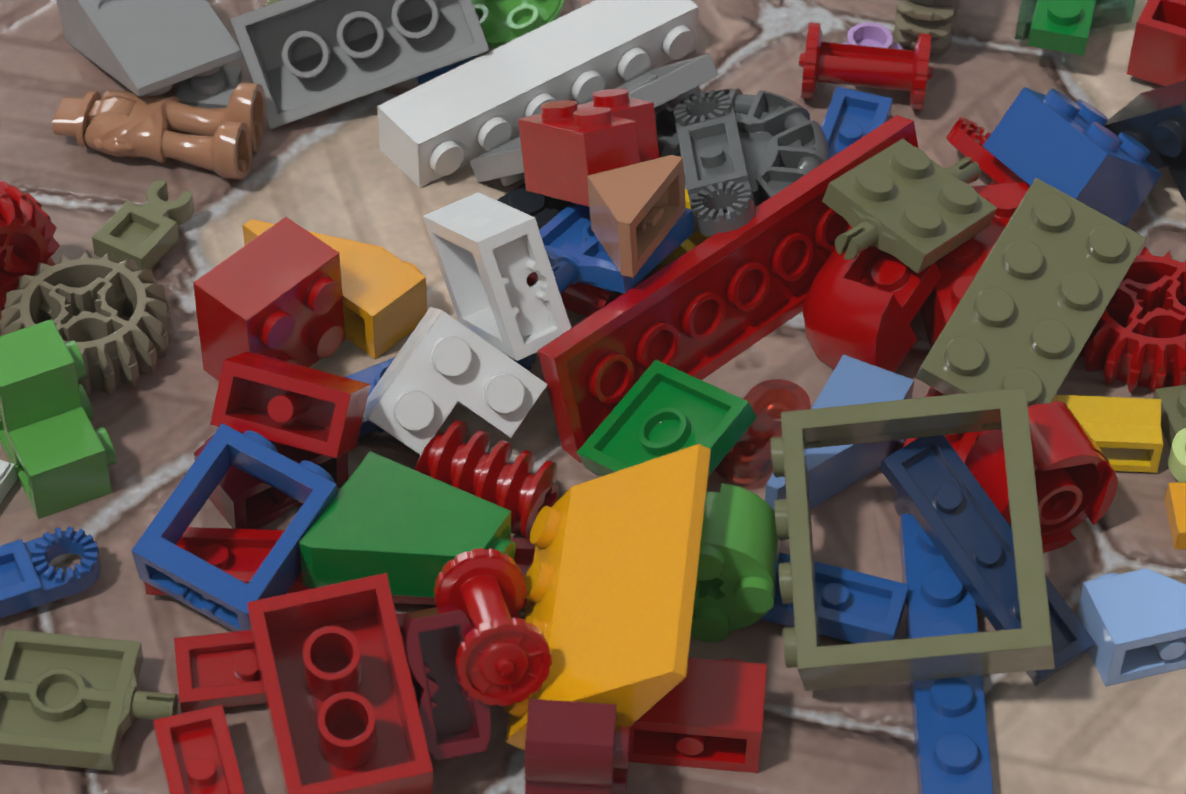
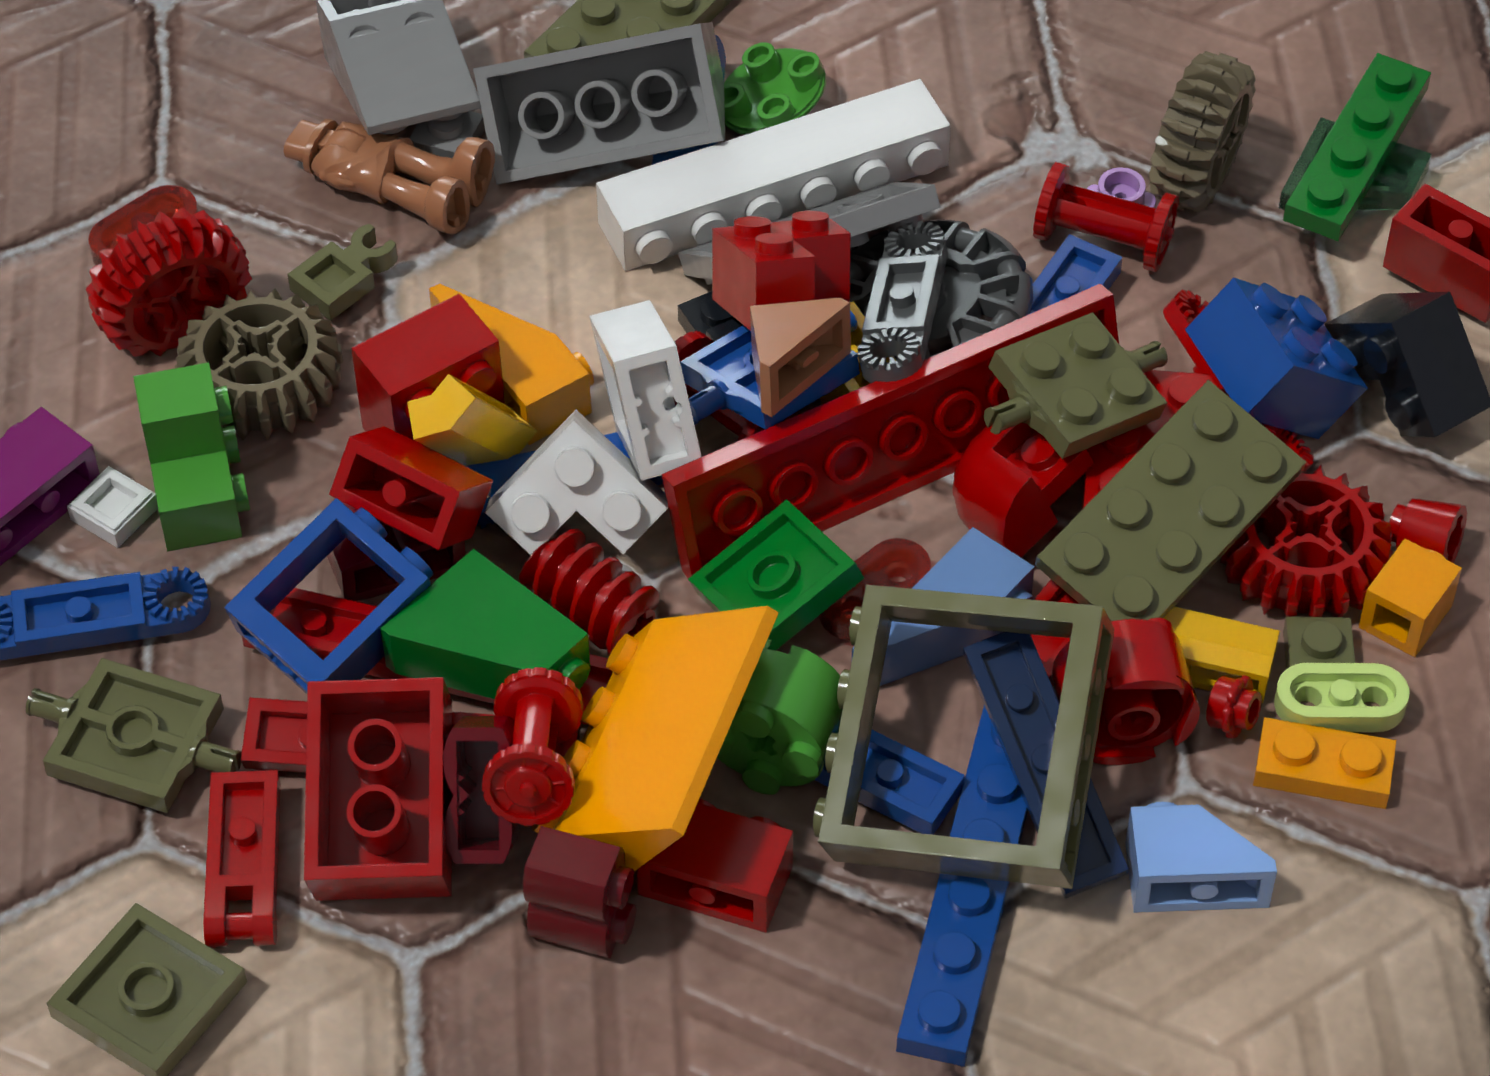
camera: 15 degrees right, 5 degrees up
none -> yellow piece [407,374,537,466]
none -> red plate [1206,675,1262,739]

